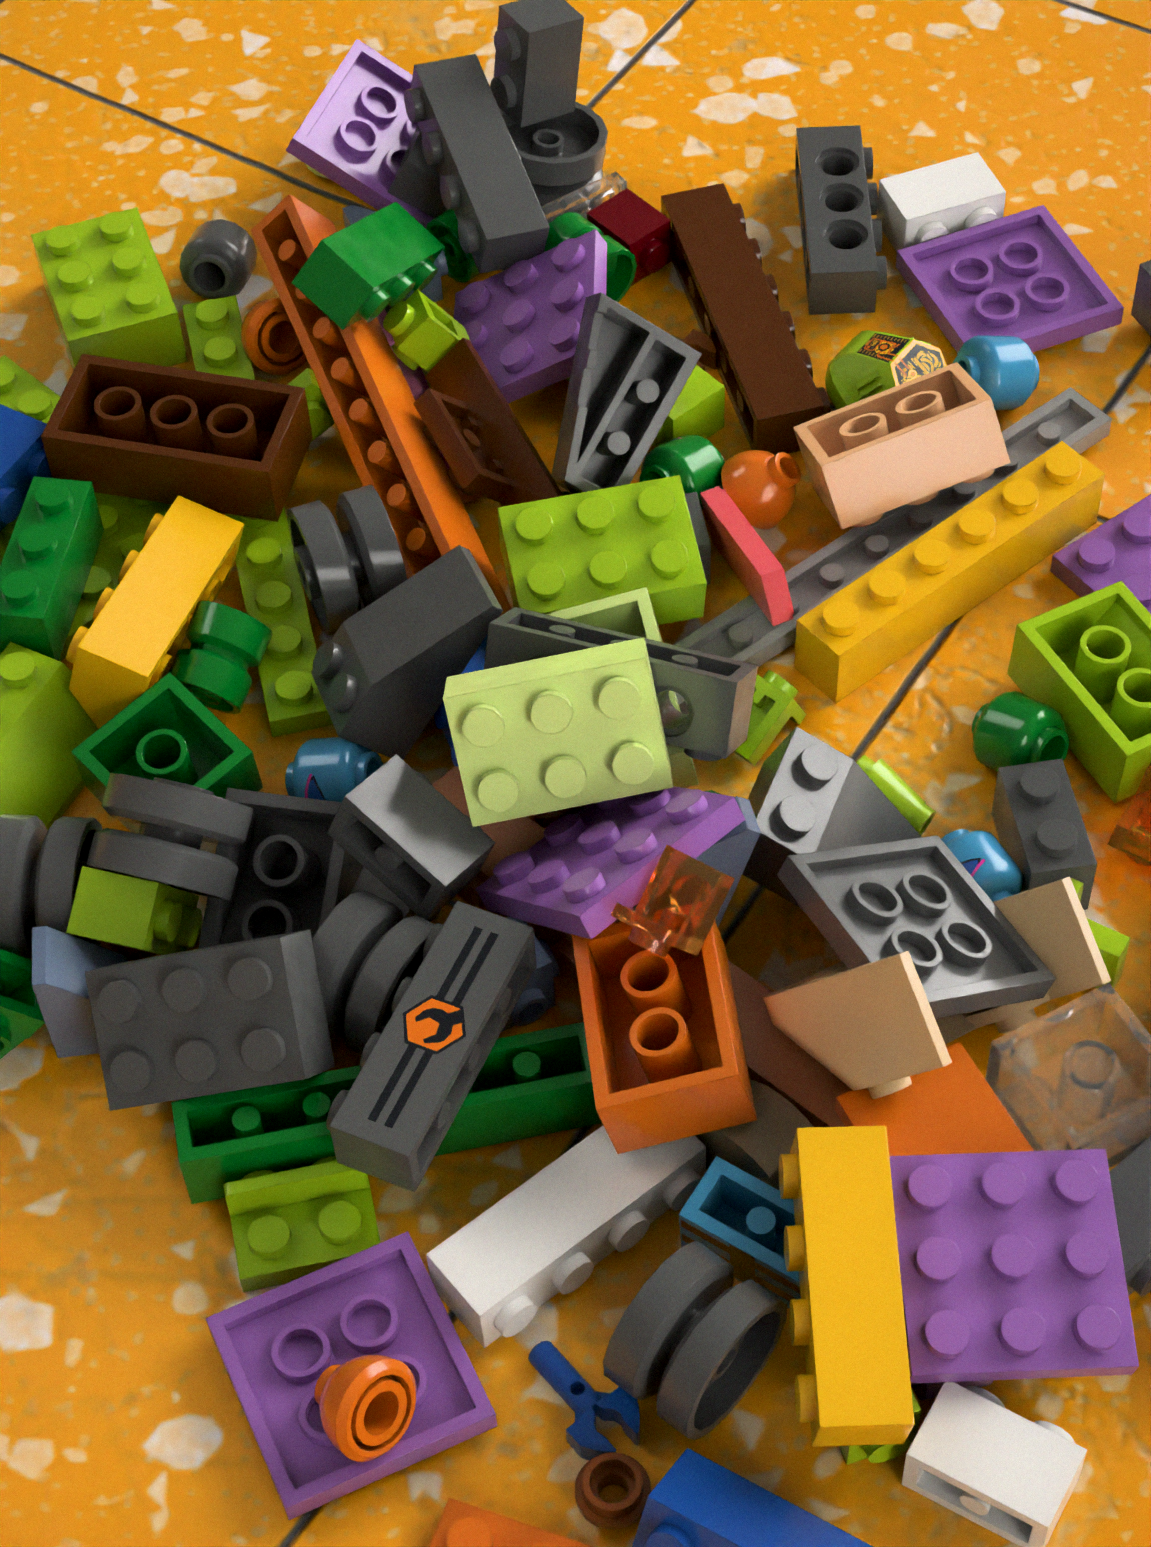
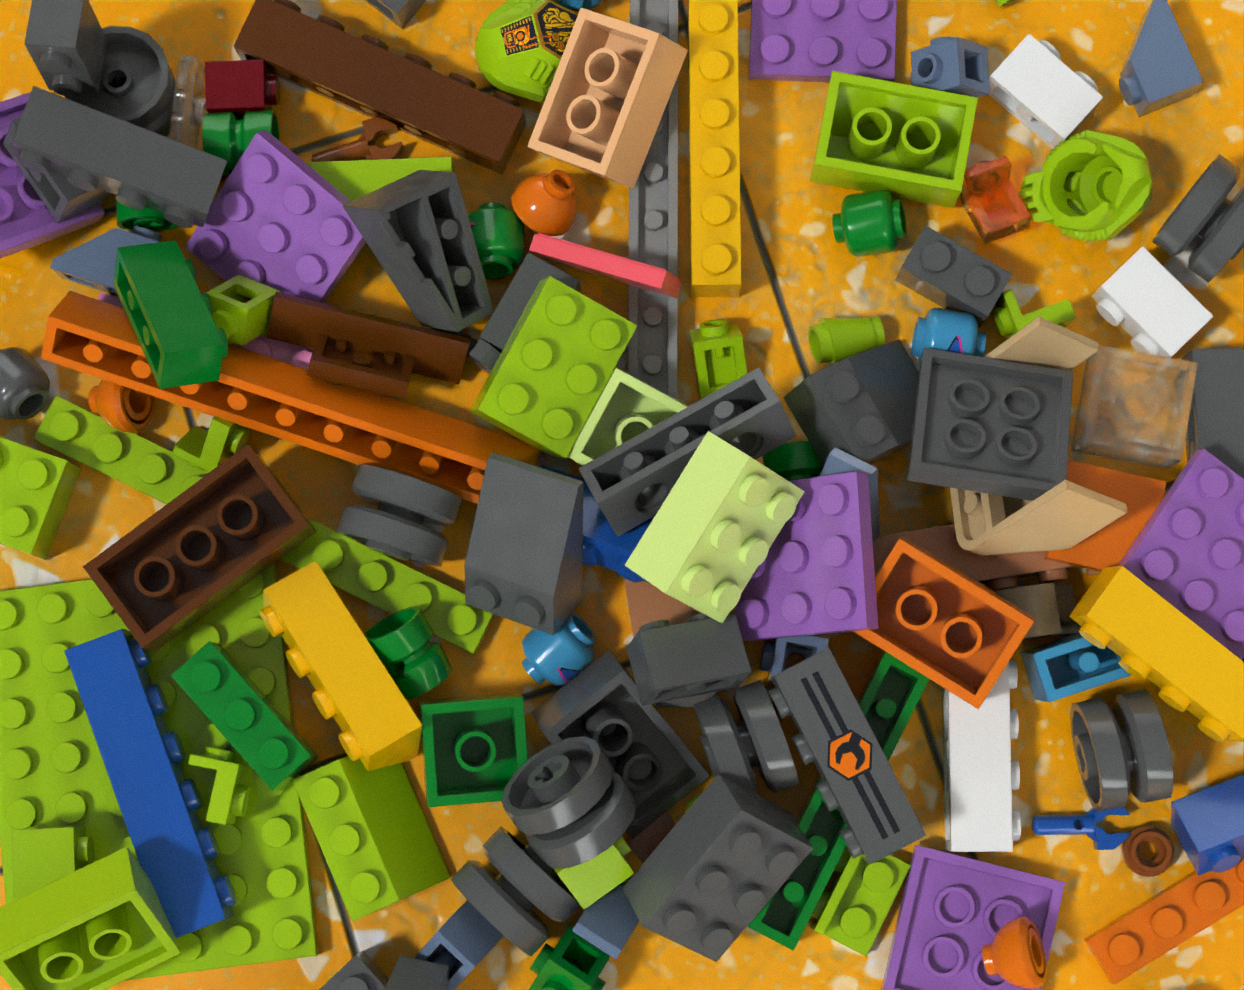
camera: 50 degrees left, 30 degrees up
clear orange bracket [611,845,735,957] -> none

